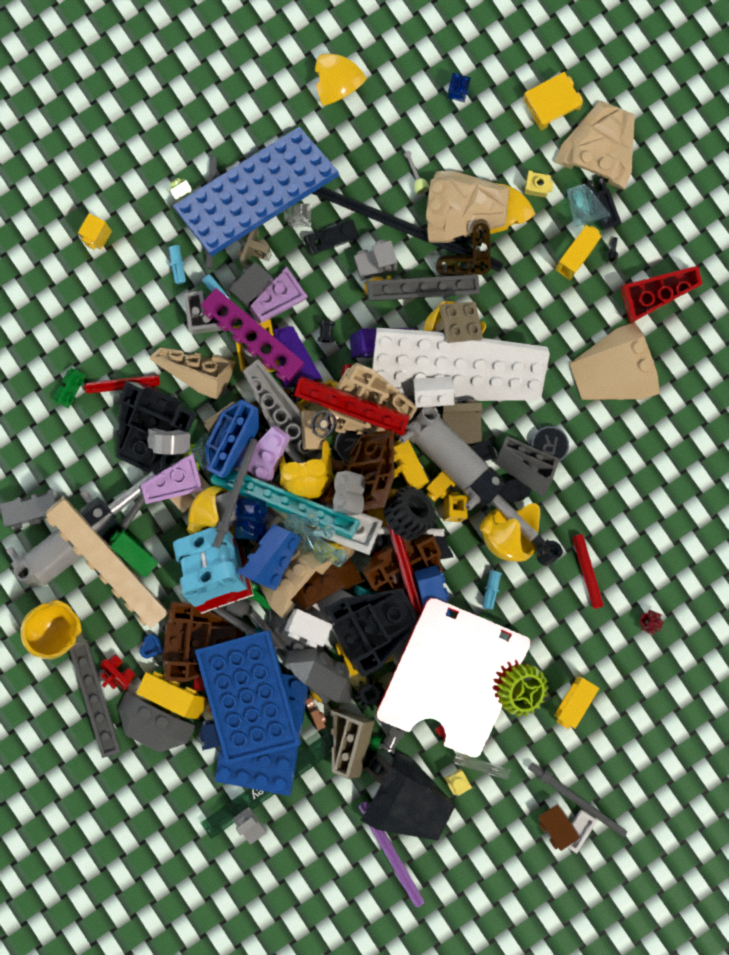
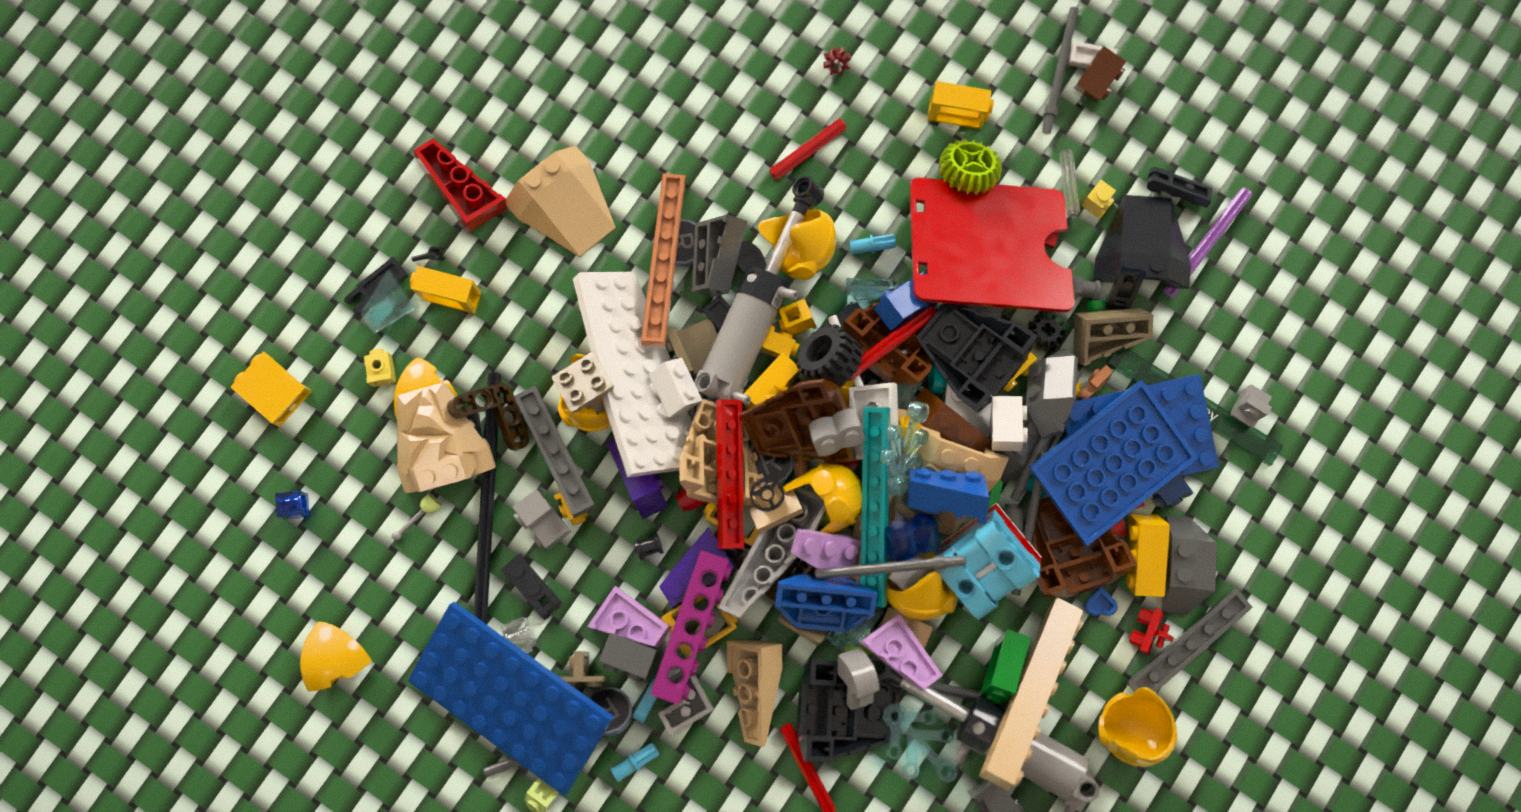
camera: 115 degrees left, 5 degrees down
tan wedge [554,101,635,190] -> none
none -> black tile [588,687,633,736]
none -> nougat tile [641,174,686,347]
none -> clear light blue wing [845,278,894,304]
none -> clear light blue plant [883,704,957,782]
none -> black plate [1147,167,1213,208]

